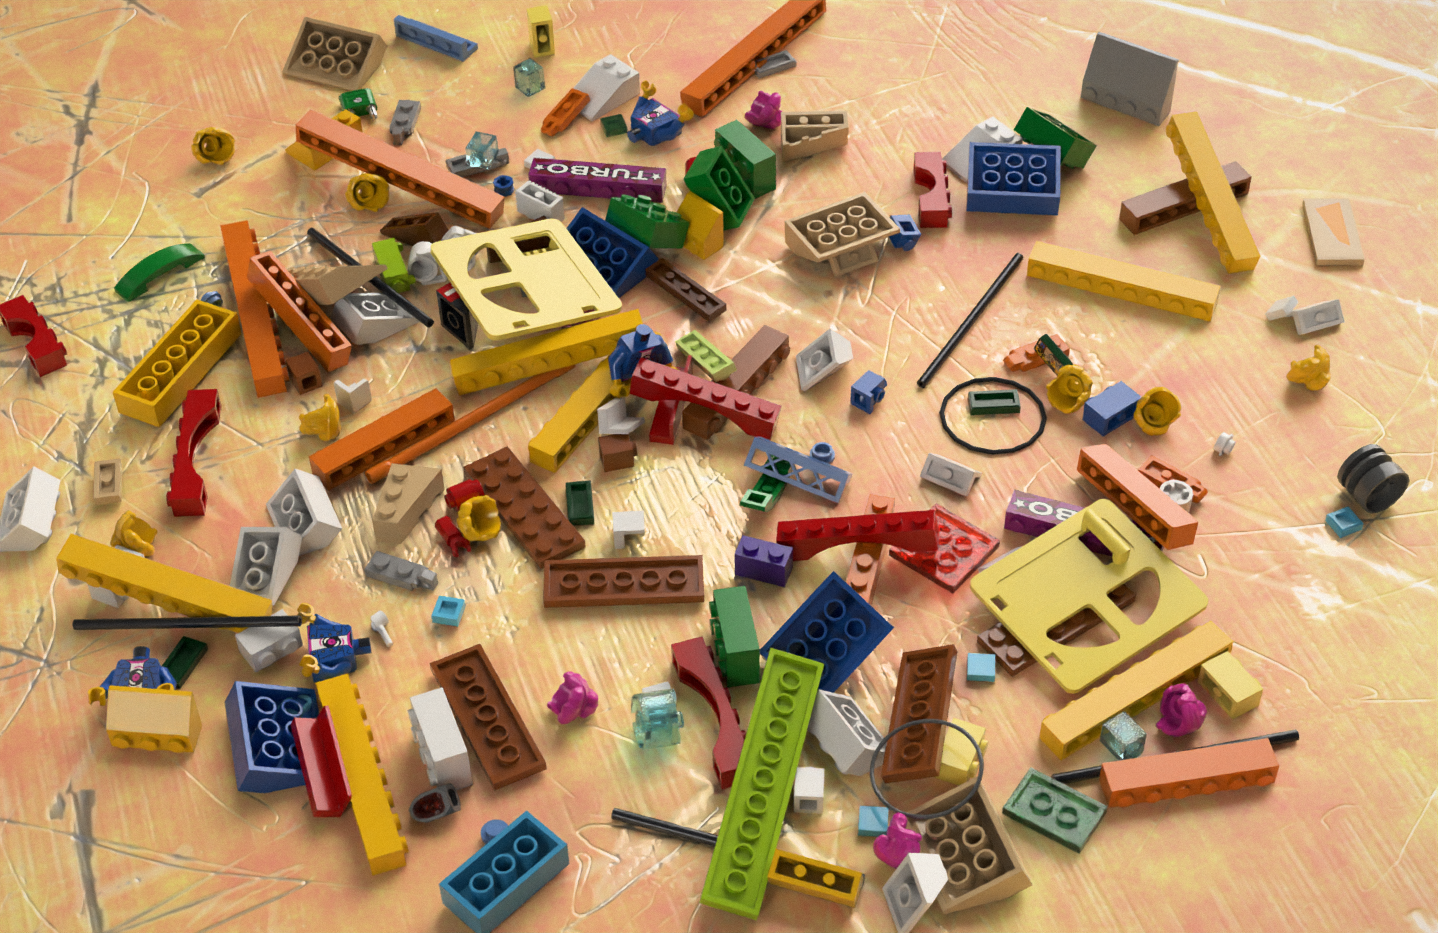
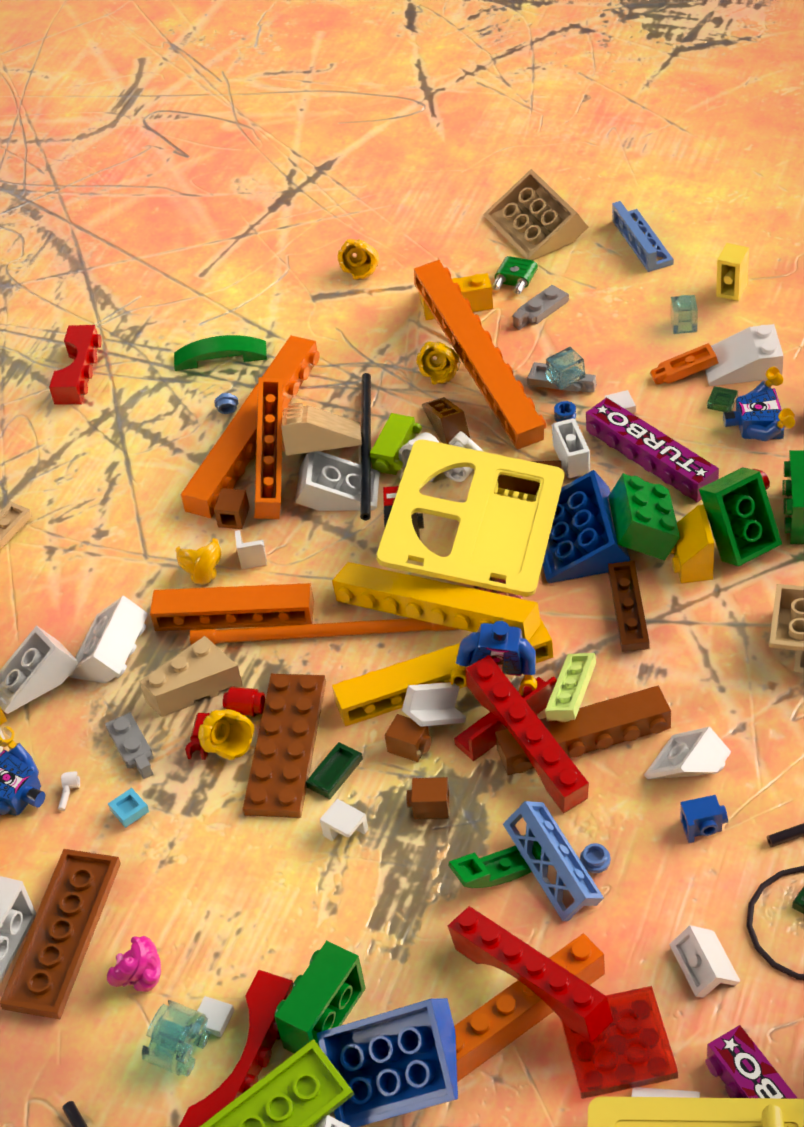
camera: 45 degrees right, 0 degrees up
yellow brick [112,299,242,427] -> none
red arch [166,389,222,517] -> none
dark orange plate [543,555,704,608] -> none
dark purple brick [734,535,793,587] -> none
none -> dark orange brick [406,777,450,819]

